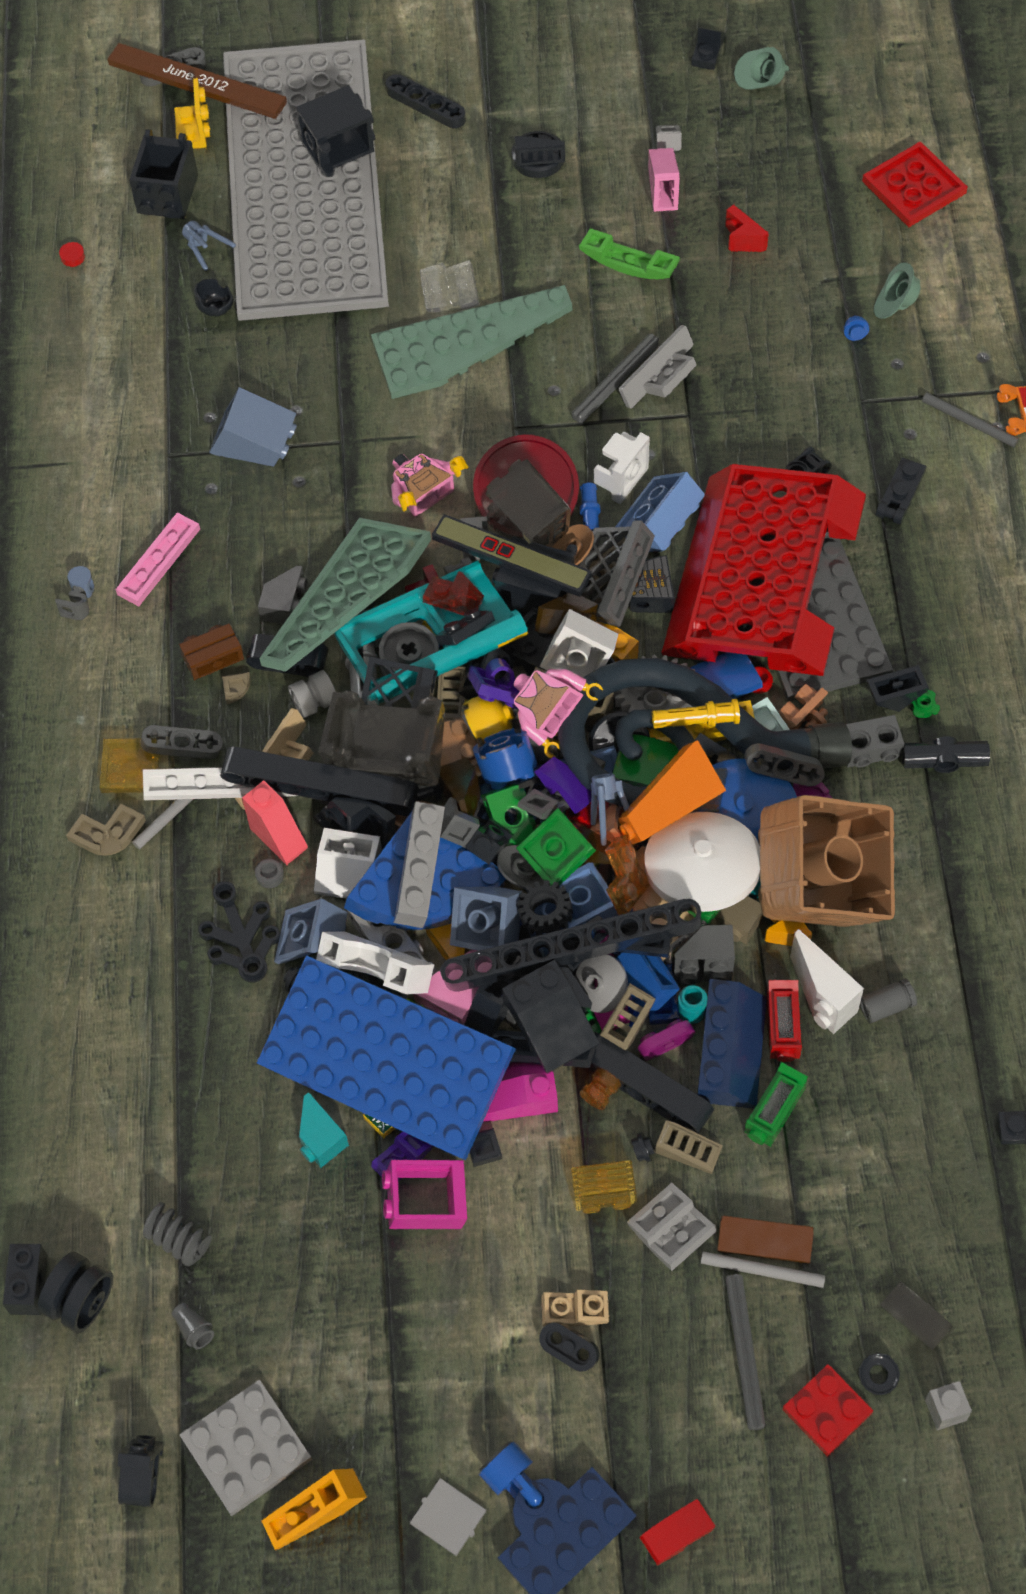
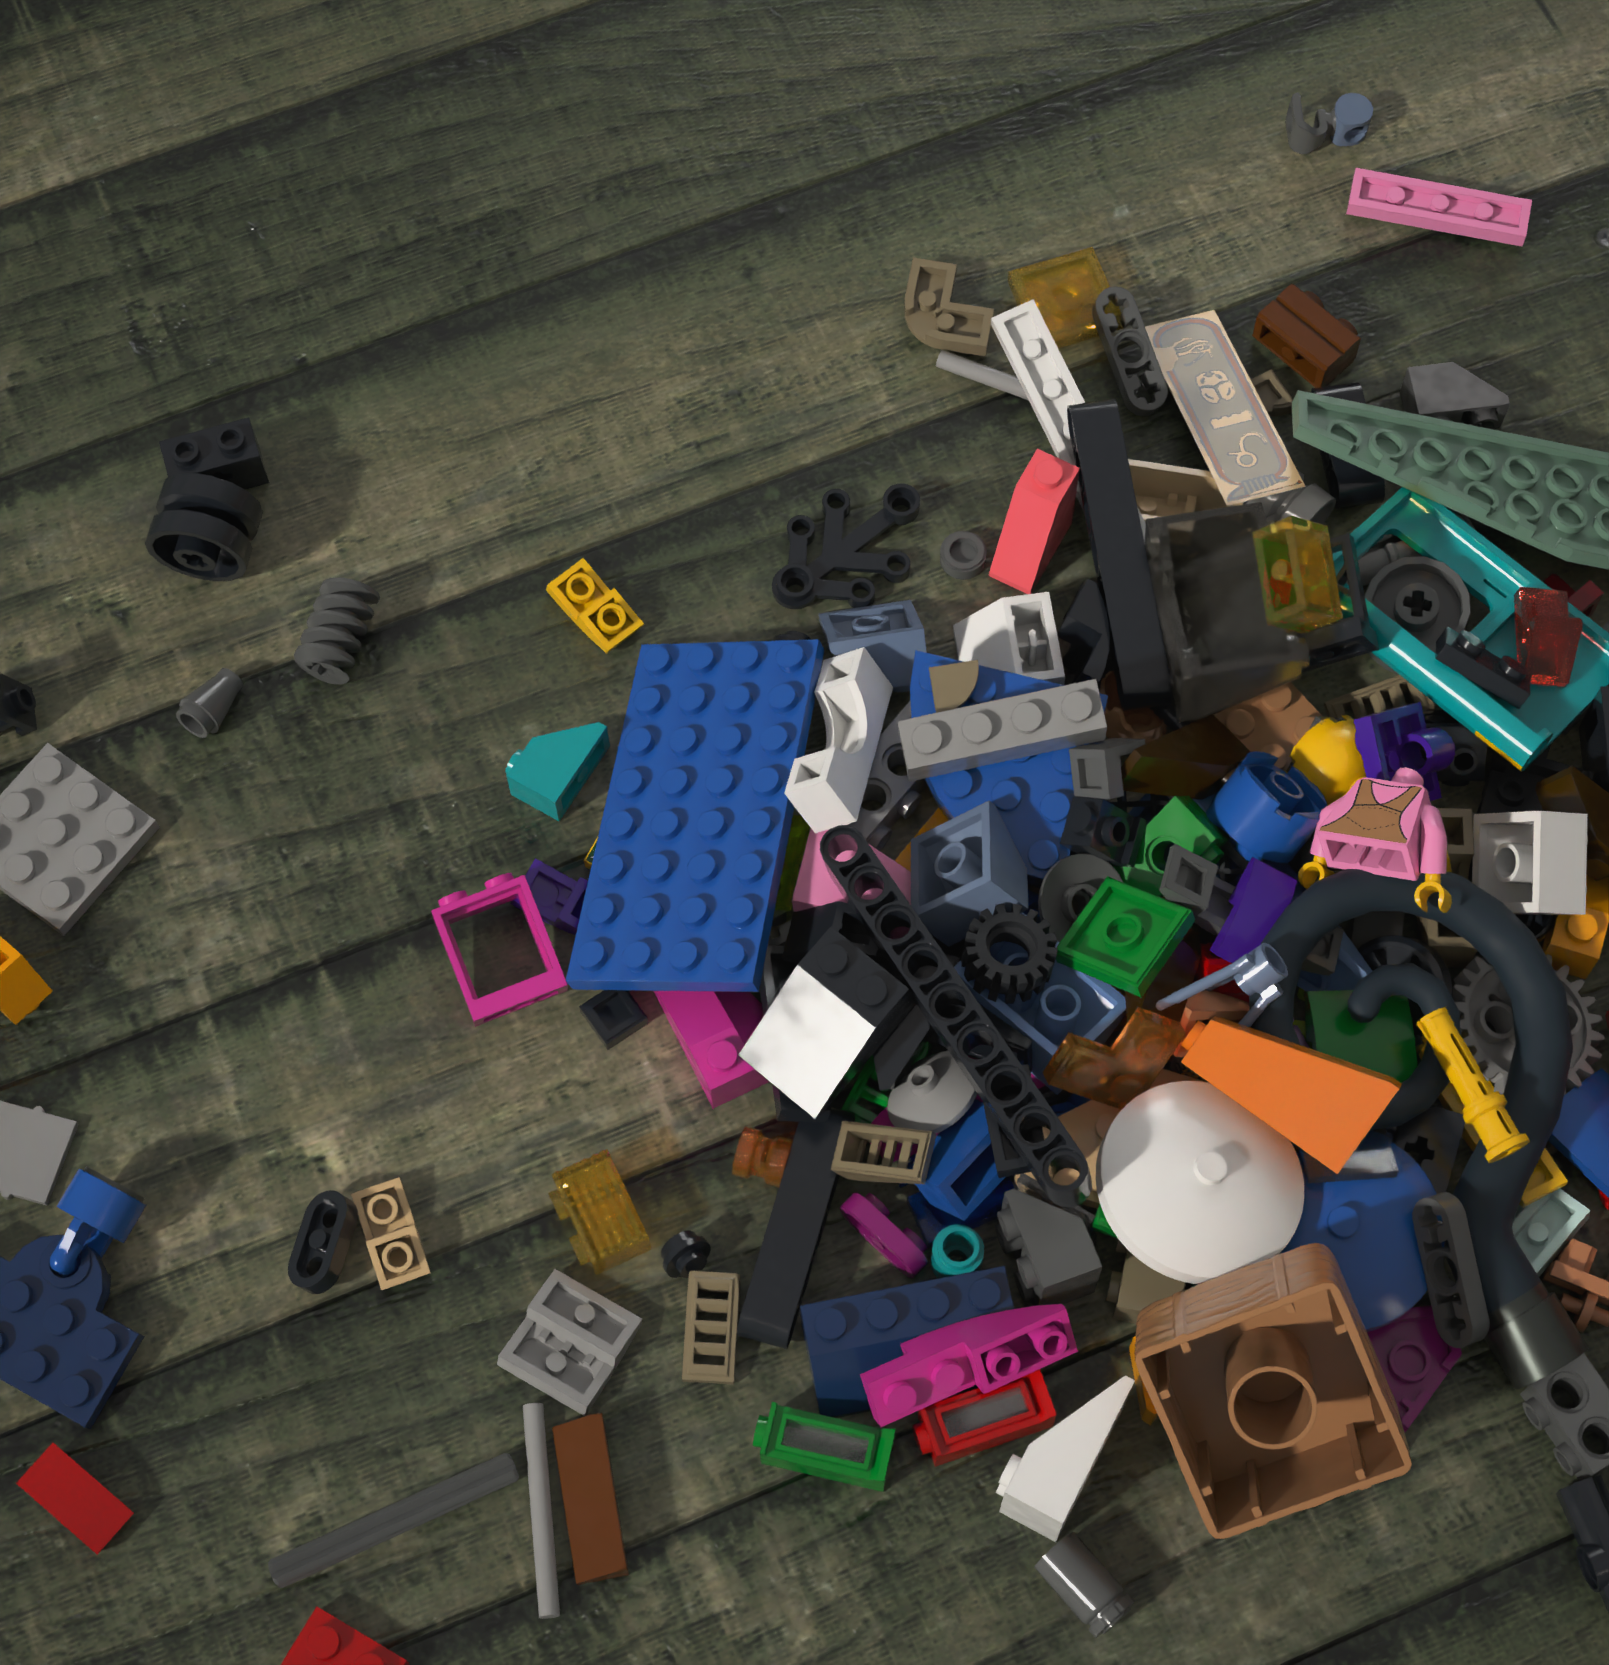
camera: 70 degrees right, 5 degrees up
none -> yellow slope [546,558,644,653]
none -> dark pink slope [860,1304,1078,1427]
none -> dark tan tile [929,660,979,713]
none -> sticker [1145,310,1306,506]
none -> clear yellow brick [1252,516,1343,634]

